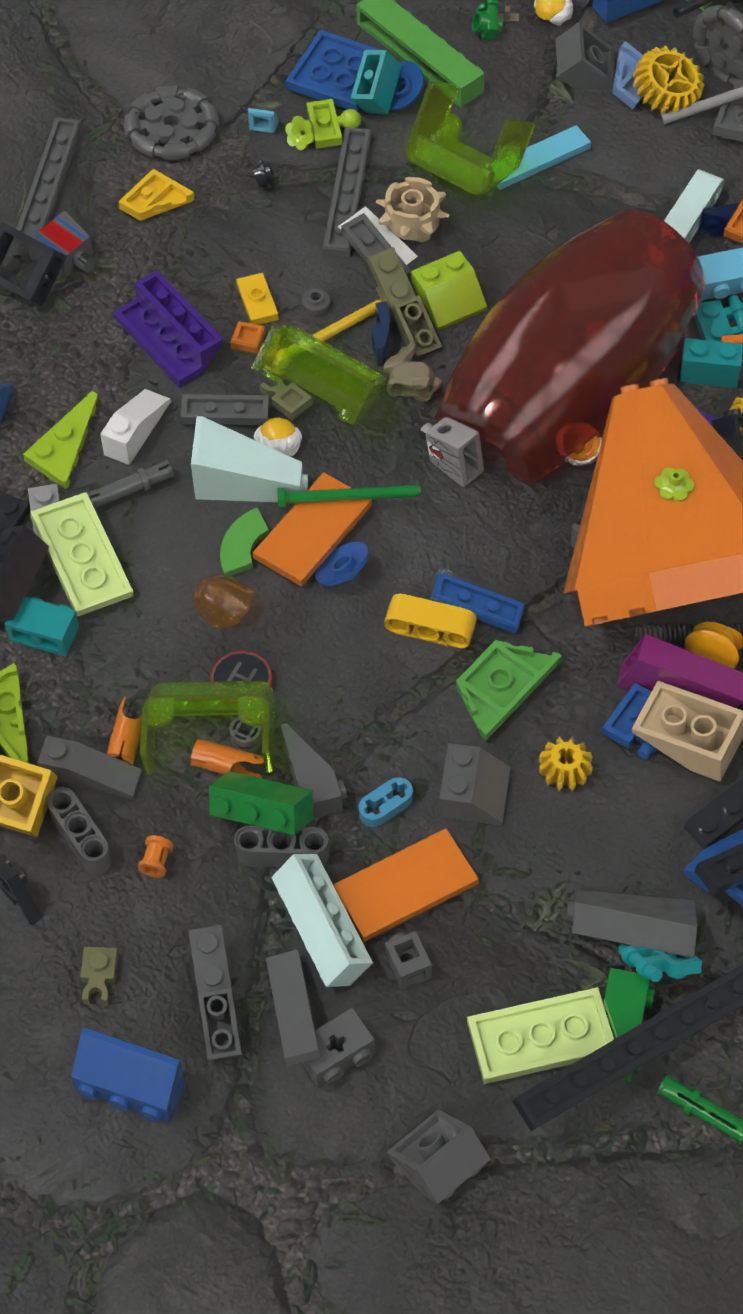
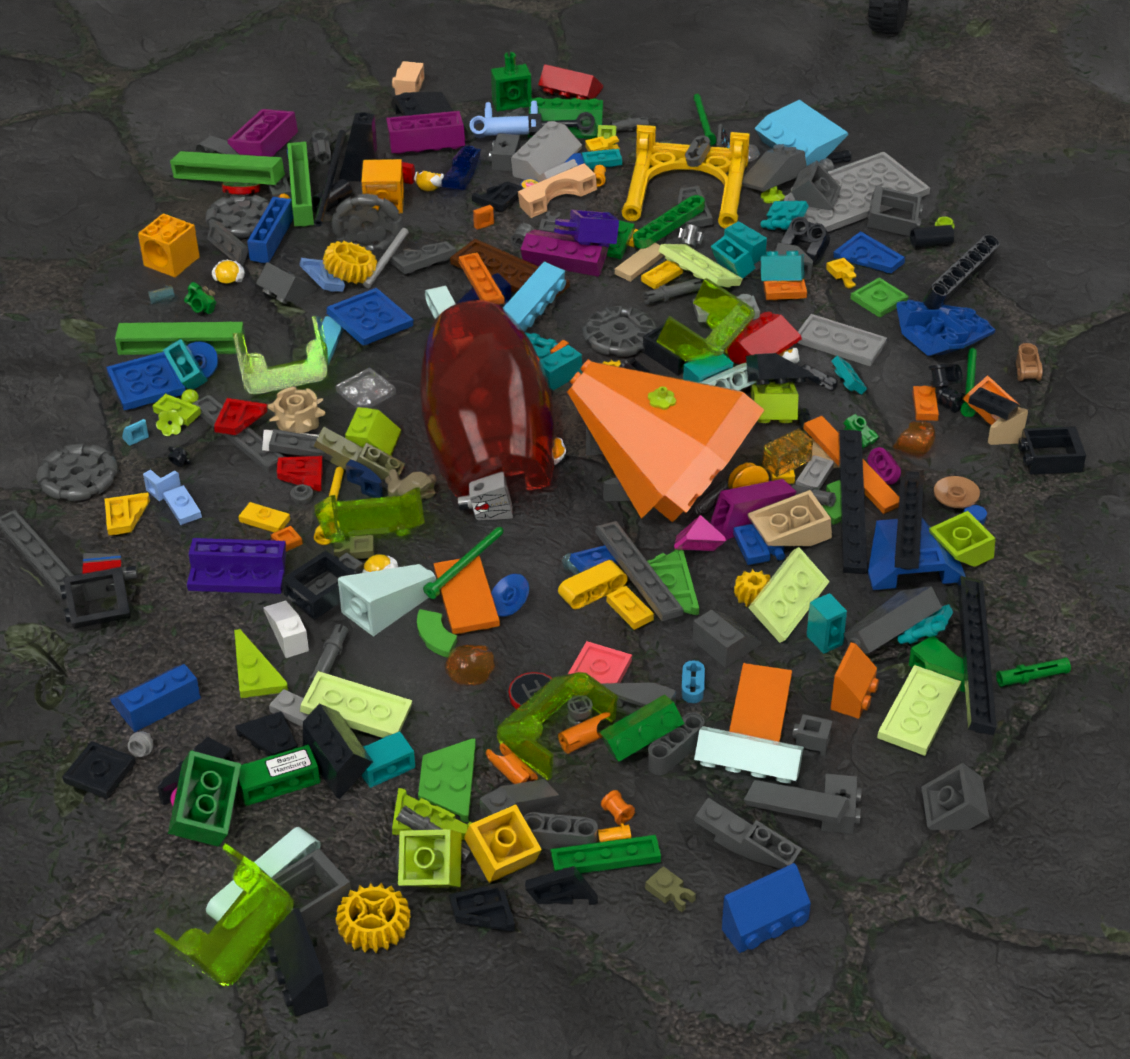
camera: 50 degrees left, 15 degrees down
none -> light blue panel [143,470,181,501]
none -> light blue plate [163,485,202,525]
none -> red wing [214,398,268,435]
none -> red wing [277,456,323,491]
none -> black window [282,550,357,620]
none -> blue plate [326,288,413,346]
none -> clear plate [336,367,396,409]
none -> bright green wing [418,739,476,822]
none -> green plate [551,835,661,873]
none -> coral plate [568,641,632,689]
none -> dark grey tile [595,521,684,621]
none -> light orange pin [598,823,632,842]
none -> yellow plate [606,586,654,630]
none -> dark pink slope [674,515,726,551]
none -> yellowish green plate [748,547,830,643]
none -> teal brick [807,593,847,654]
none -> orange slope [830,642,879,719]

